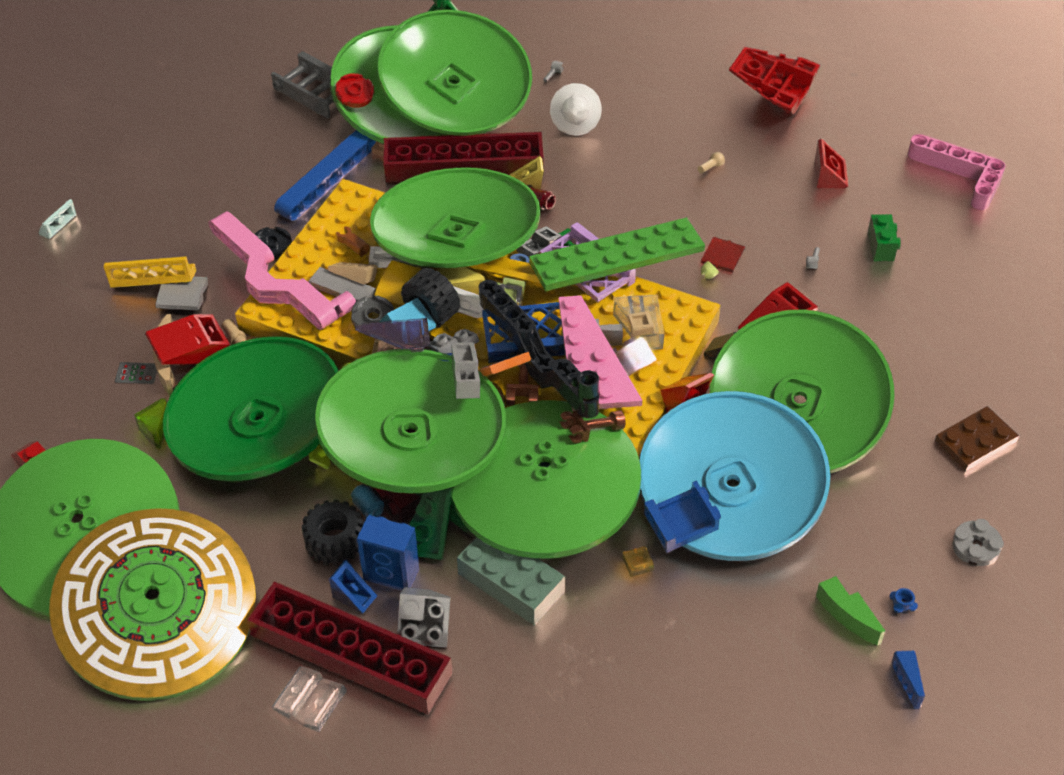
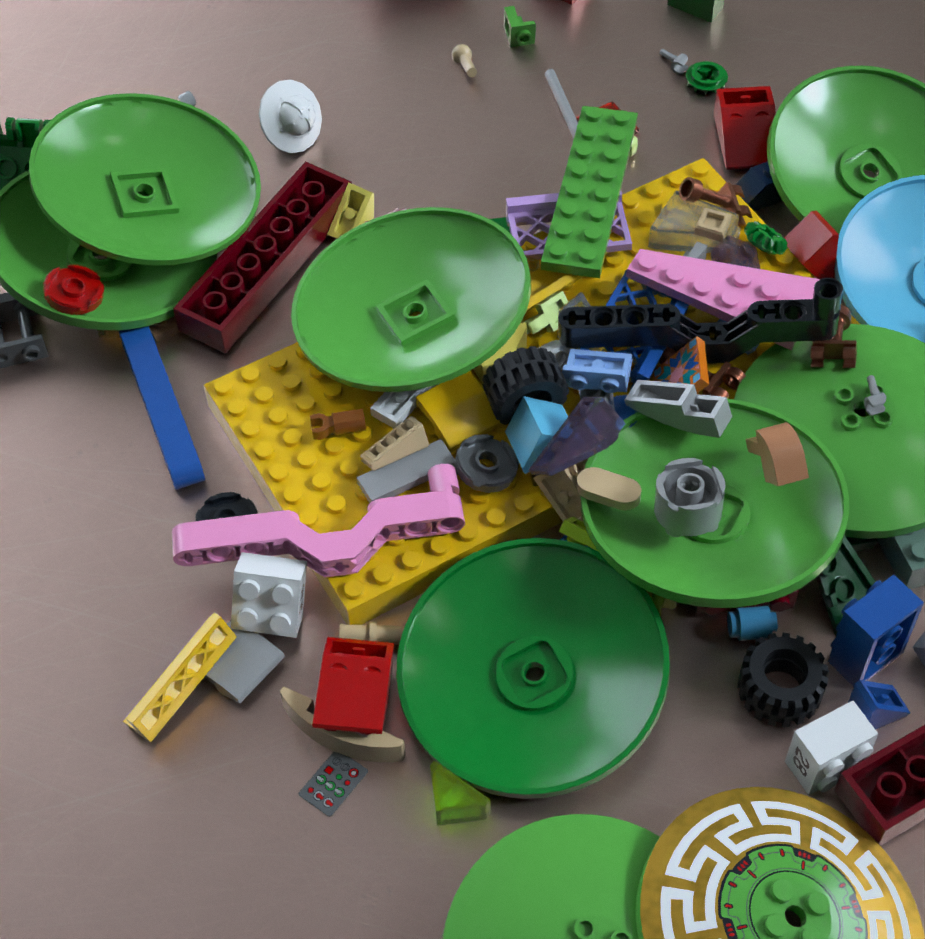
camera: 55 degrees left, 5 degrees up
none -> white brick [231,552,307,638]
none -> bright green bracket [503,6,536,47]
none -> light grey bar [545,69,578,139]
none -> light blue bracket [562,349,632,393]
none -> tan tile [577,467,641,510]
none -> light grey brick [654,458,725,537]
none -> copper bar [679,177,752,226]
none -> green gear [685,61,728,95]
none -> green gear [744,221,788,255]
none -> nougat brick [746,422,809,486]
none -> white brick [785,701,878,795]
none -> light grey hand [864,375,886,416]

